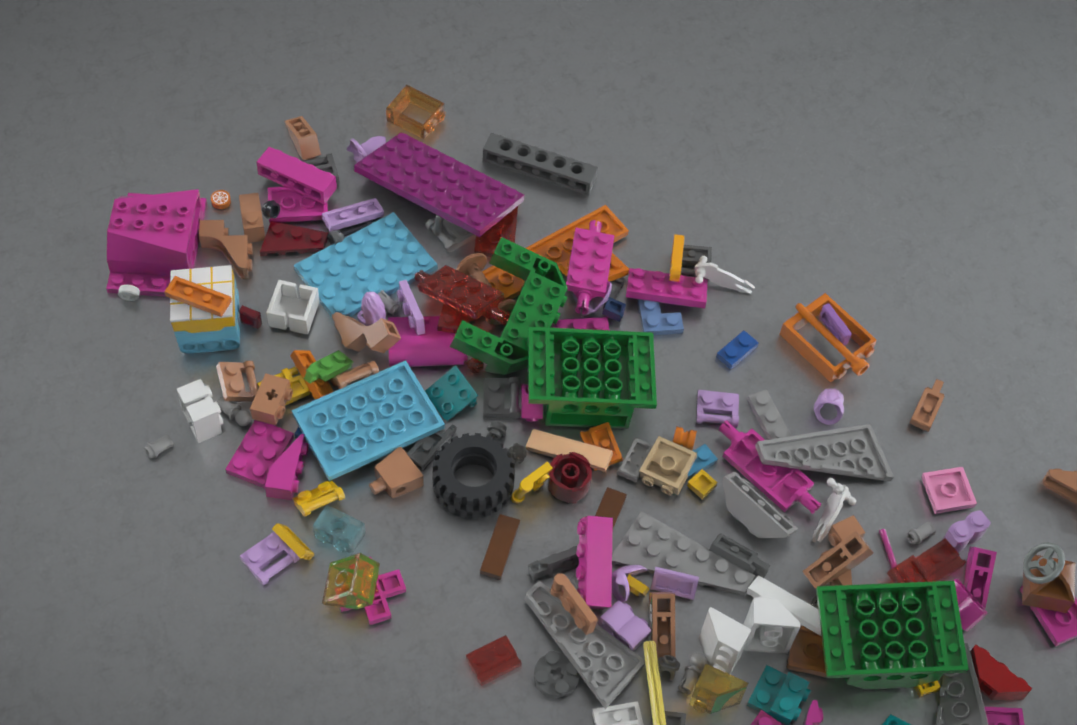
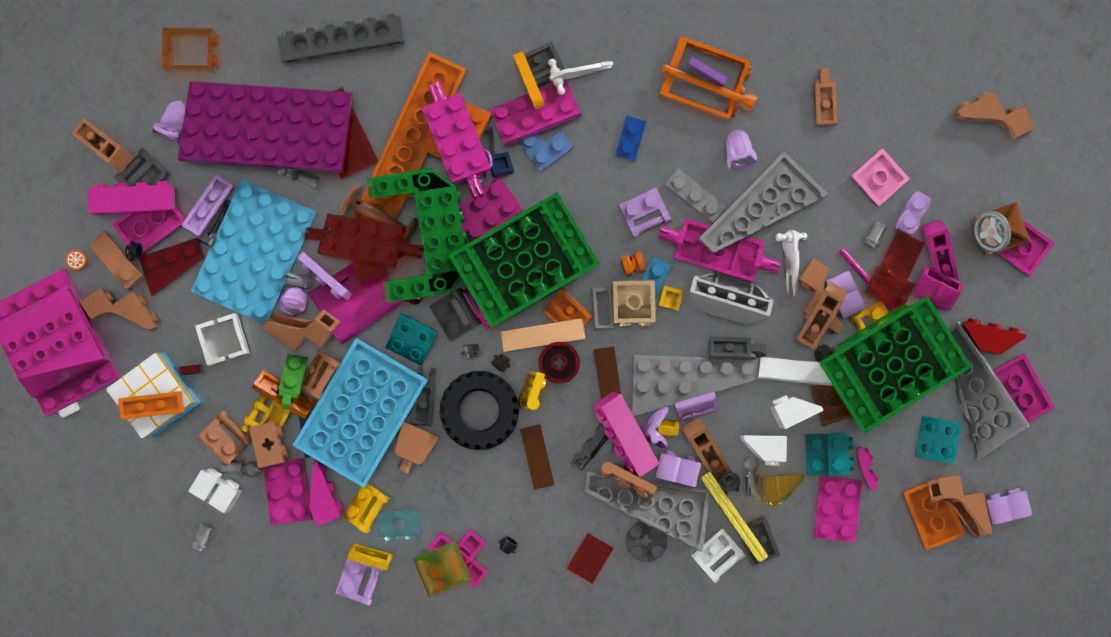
camera: 20 degrees left, 30 degrees up
none -> black plate [499,535,518,554]
none -> lavender brick [824,271,866,319]

